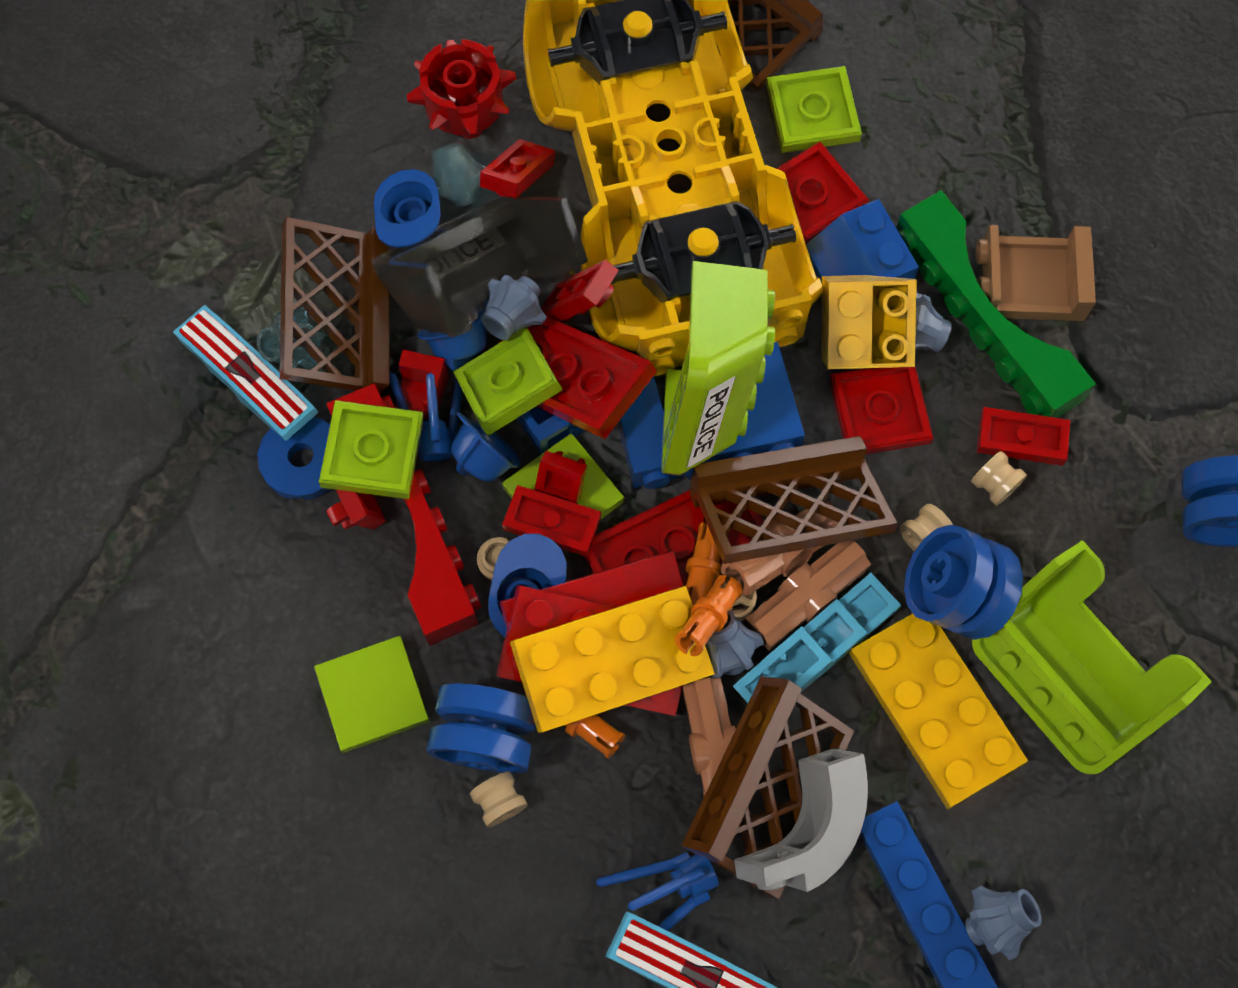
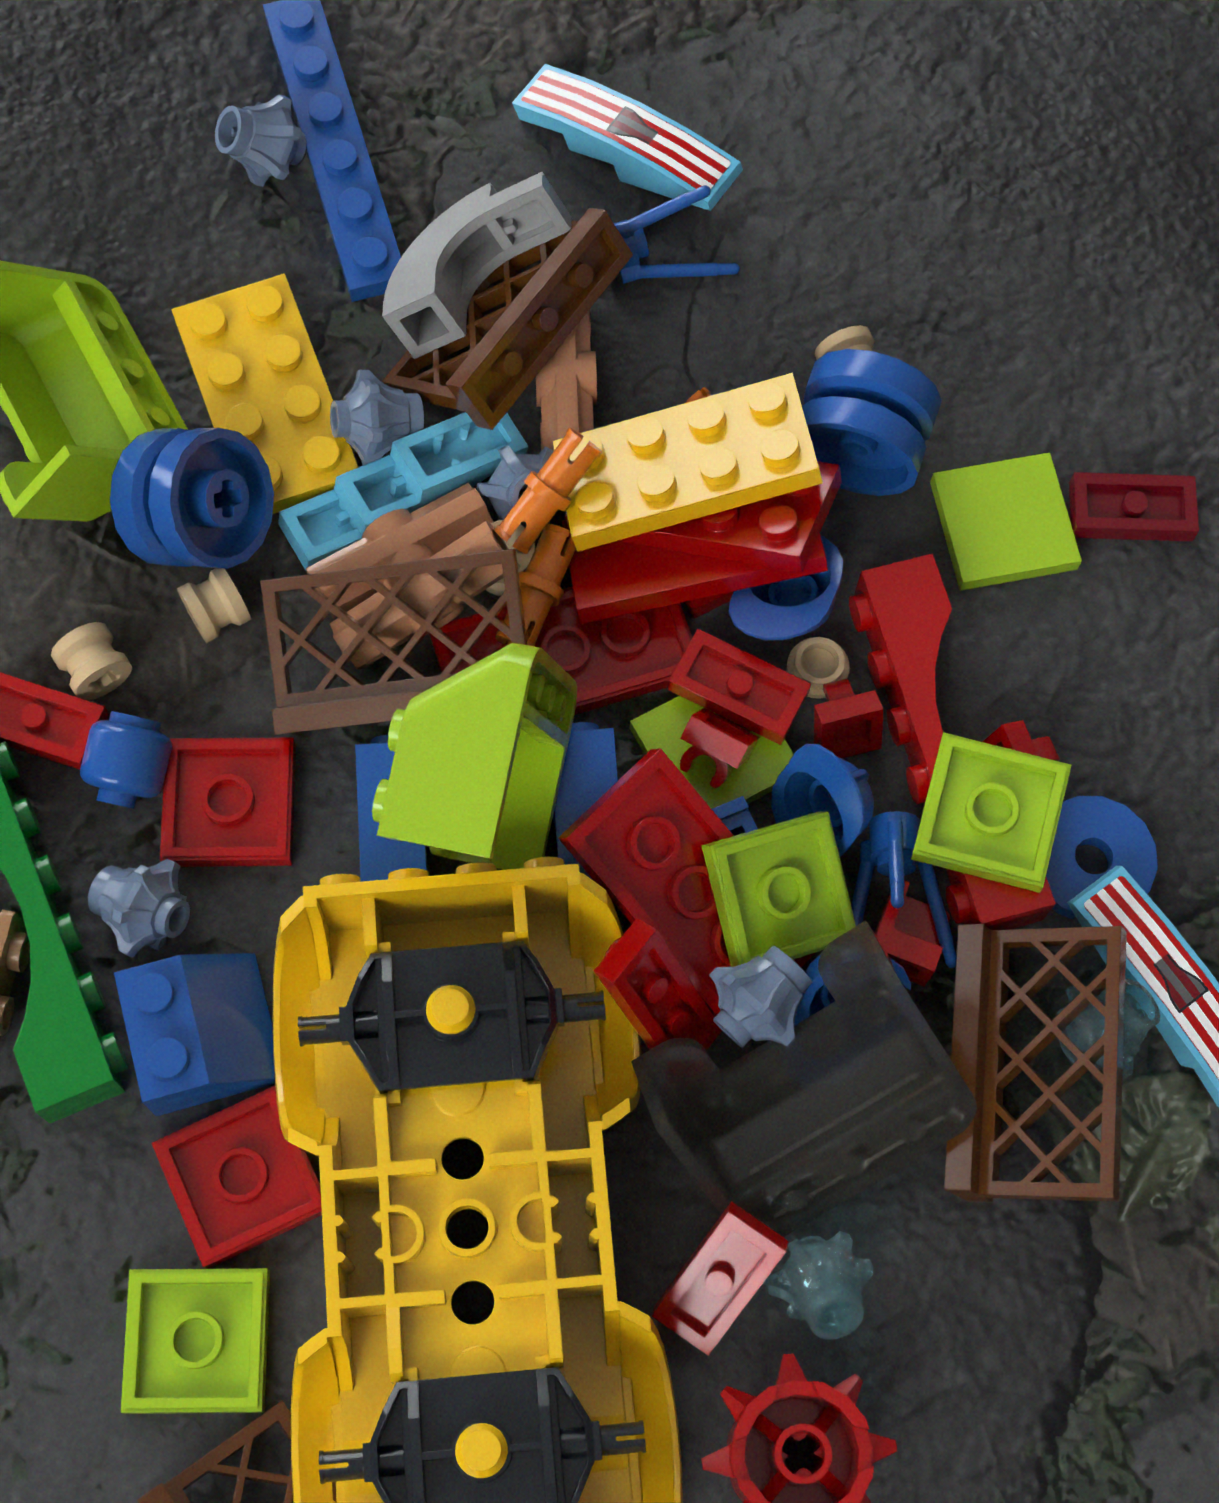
camera: 175 degrees left, 0 degrees up
blue piece [374,169,441,248] -> none
yellow slope [821,275,917,369] -> none
none -> blue head [80,711,172,809]
none -> sand blue rock [330,370,424,466]
none -> red tile [814,679,884,758]
none -> dark red plate [1069,472,1199,542]

